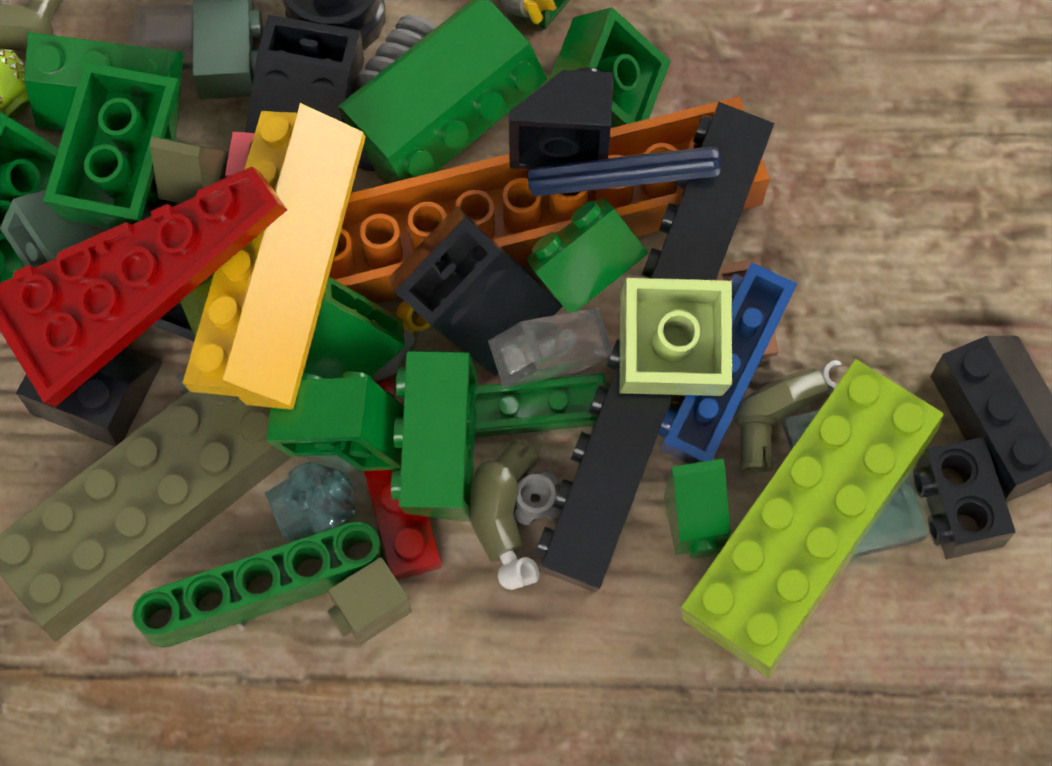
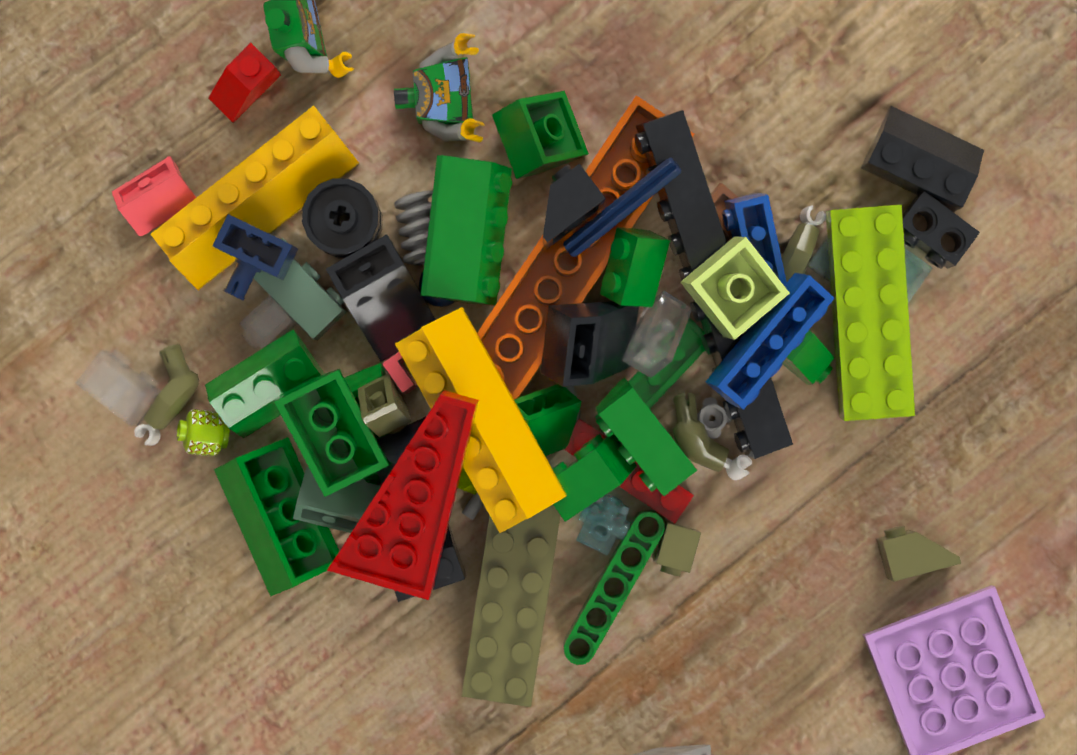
camera: 35 degrees left, 20 degrees up
none -> blue brick [705,273,835,410]

